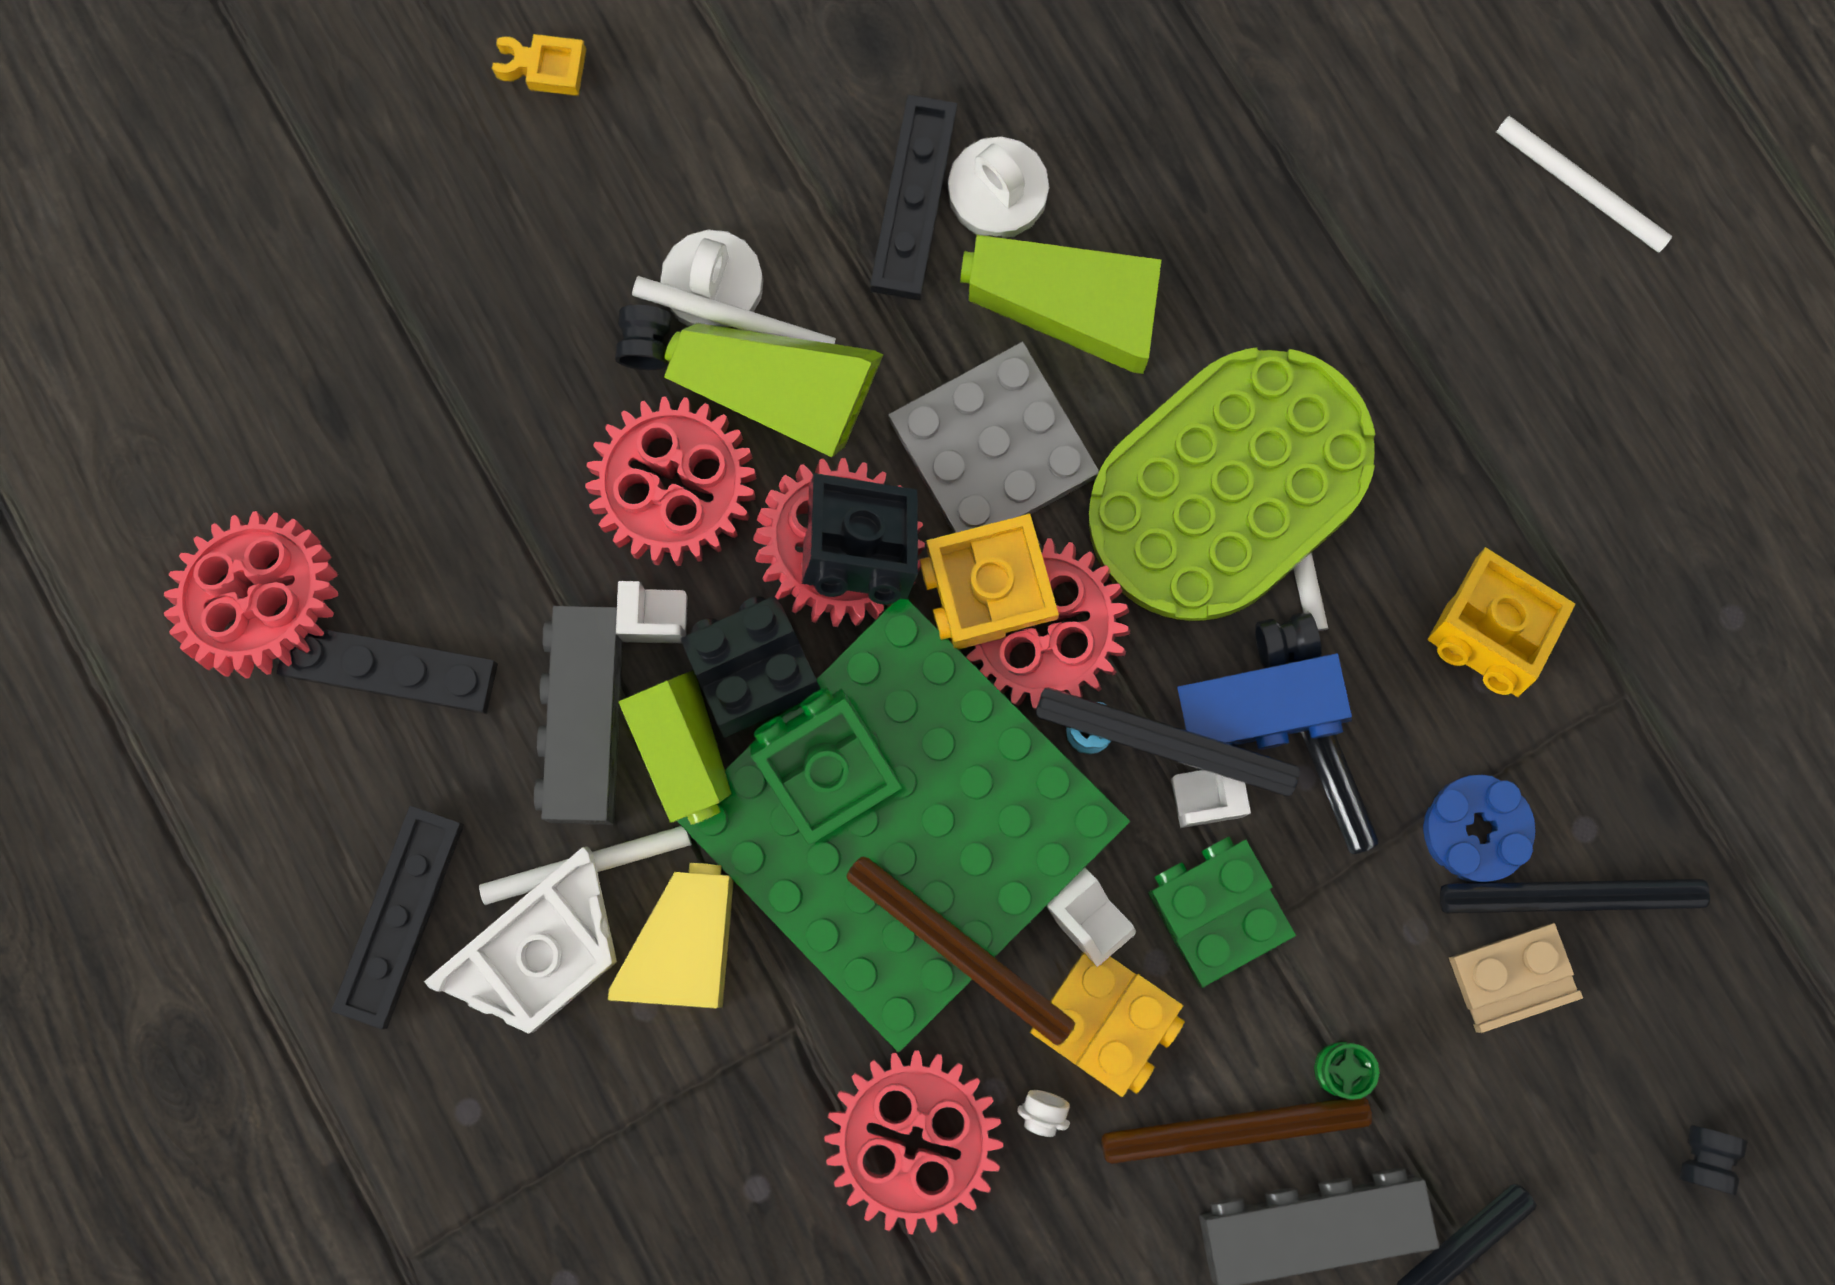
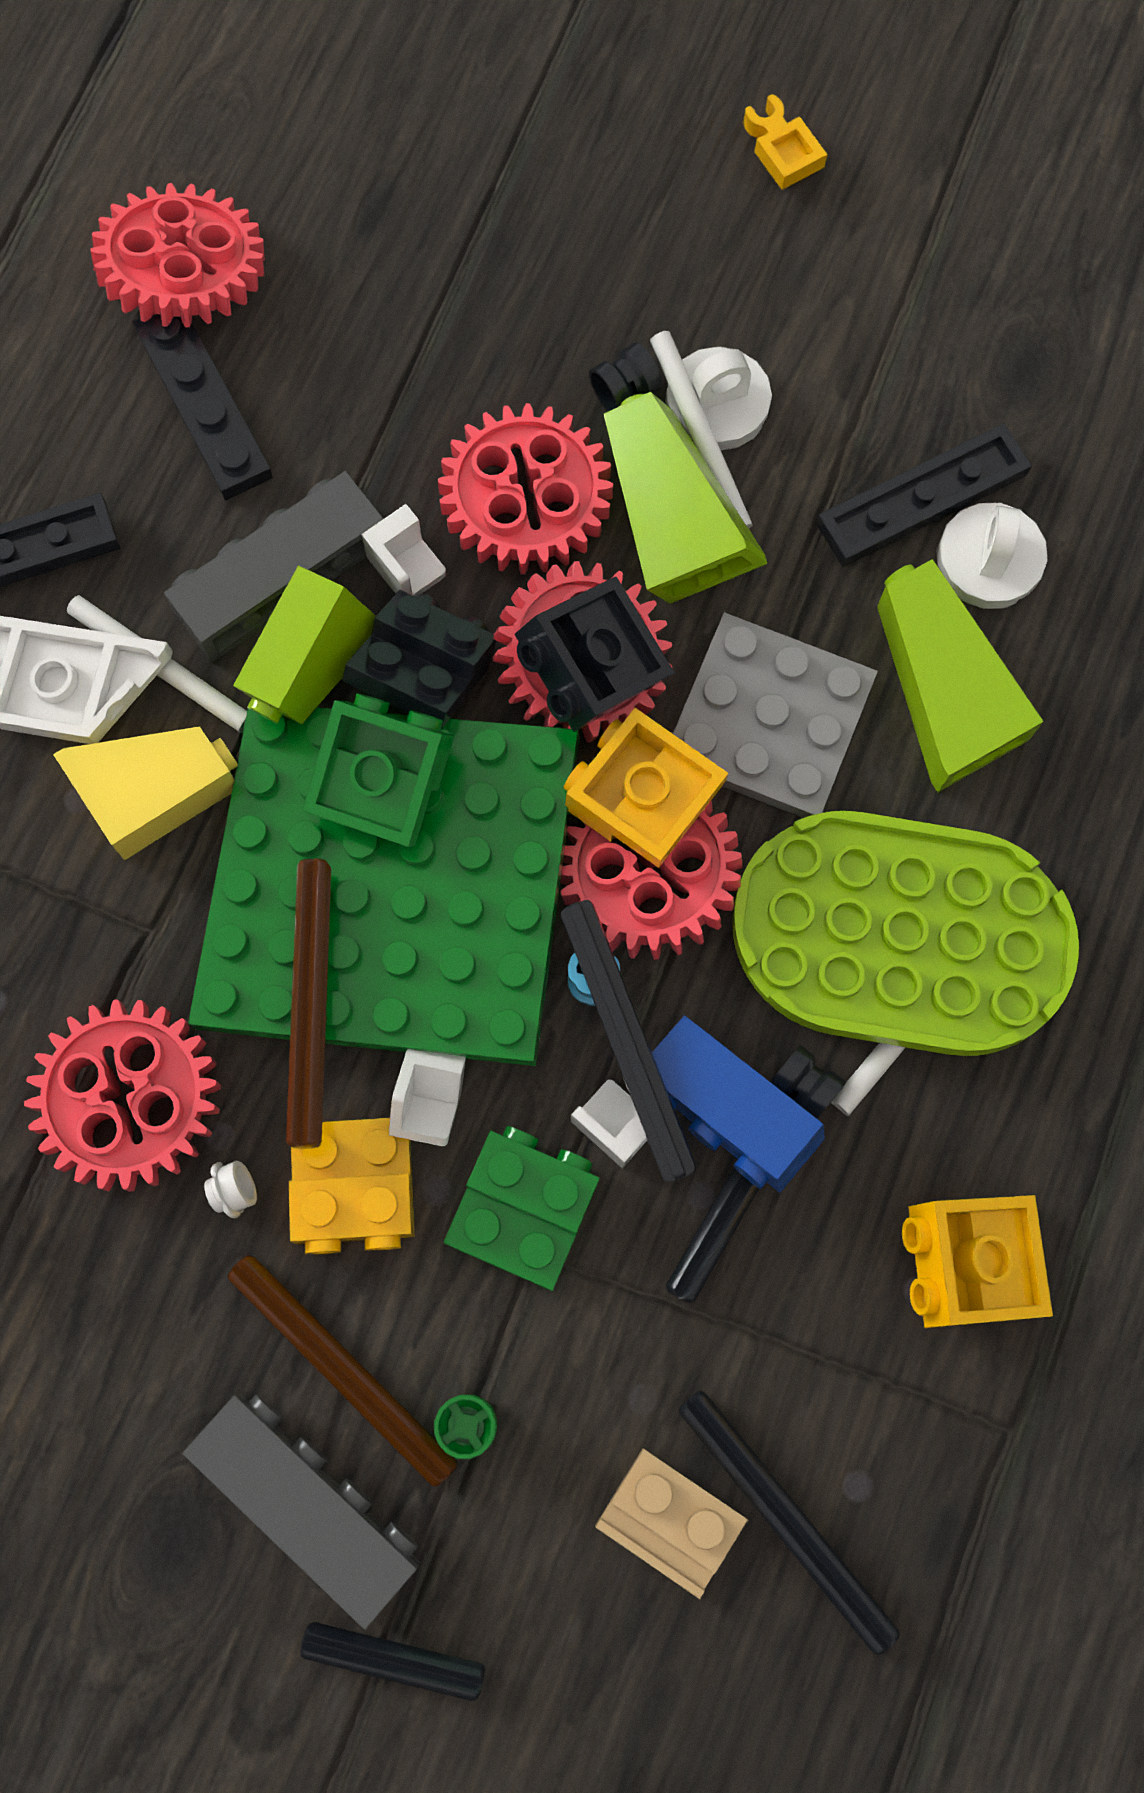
camera: 50 degrees right, 5 degrees down
blue plate [1423,775,1535,883] -> none

